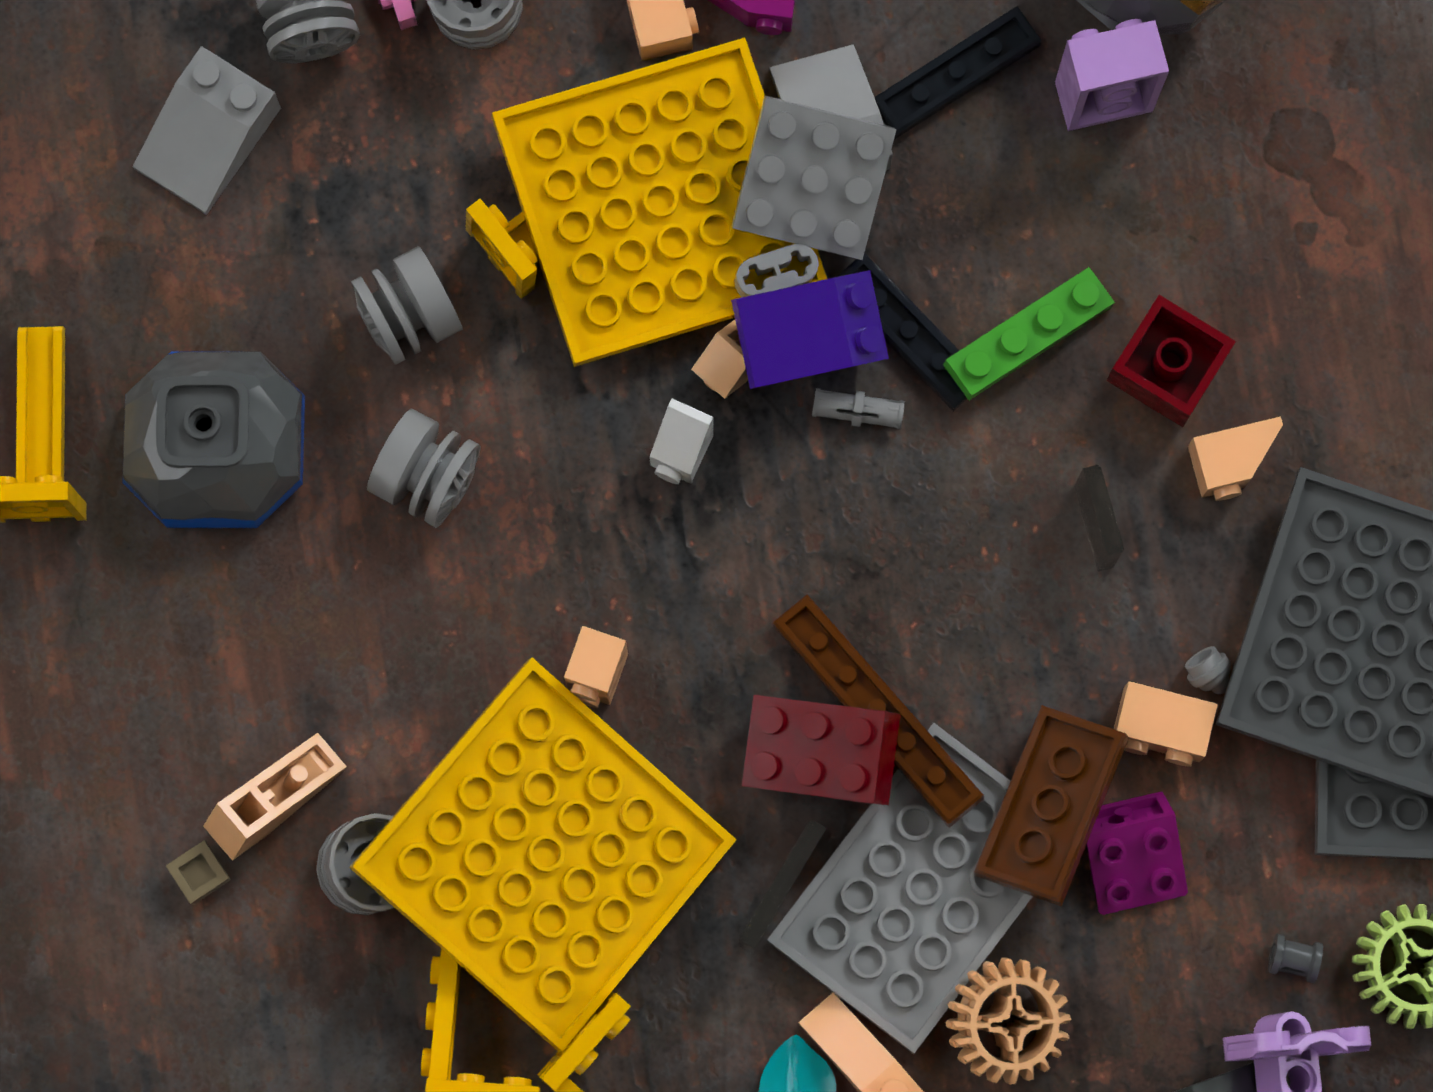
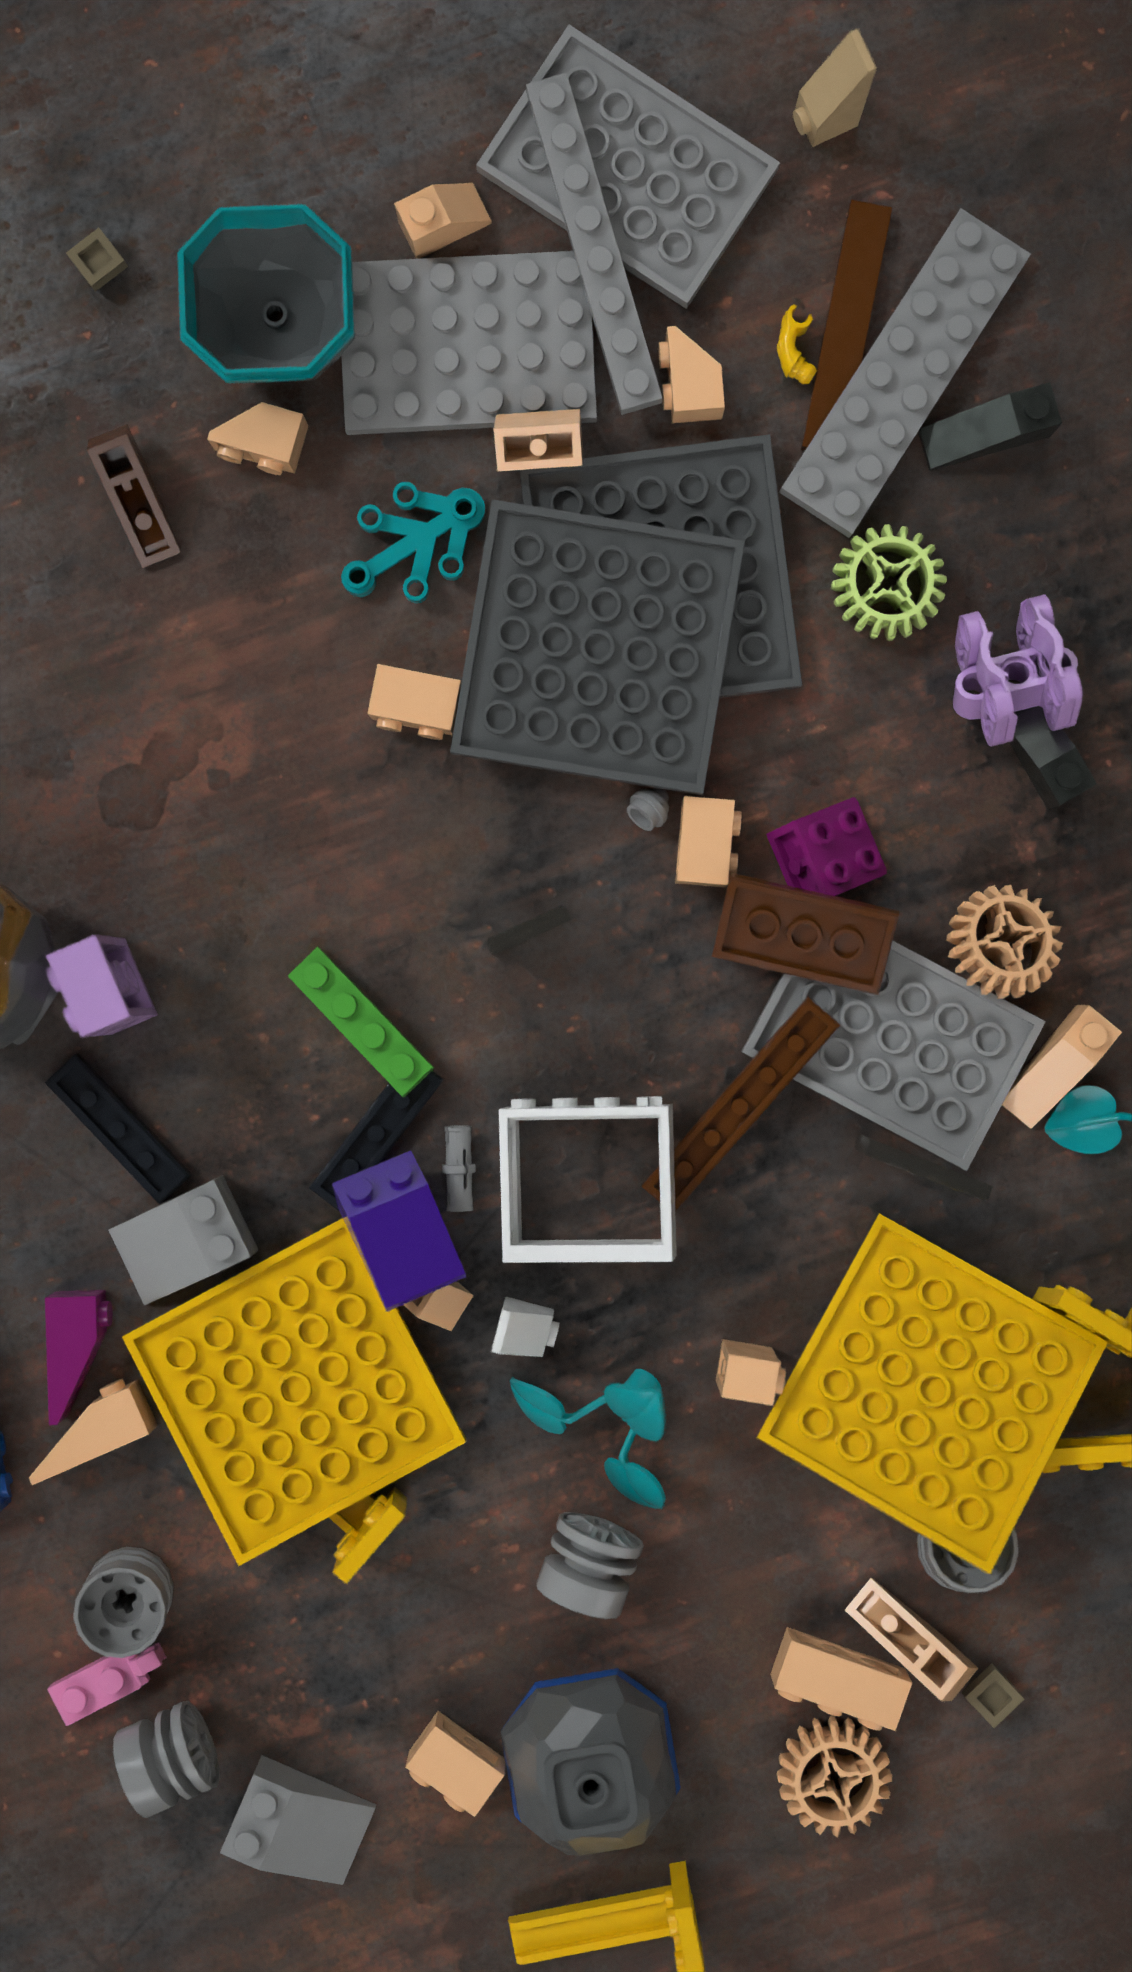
camera: 100 degrees left, 10 degrees up
light grey wheel [351,246,463,365] -> none
light grey plate [732,96,896,260] -> none
light grey beam [734,244,819,297] -> none
dark red brick [742,695,900,806] -> none
dark red brick [1107,295,1236,427] -> none
light nougat slope [1188,416,1283,501] -> none
dark grey bush [1268,934,1323,984] -> none
none -> light nougat brick [368,664,462,740]
none -> light nougat brick [405,1711,506,1817]
none -> white window [499,1096,677,1263]
none -> teal plant [509,1369,666,1510]
none -> light nougat brick [771,1627,912,1731]
none -> light nougat gear [777,1715,892,1838]

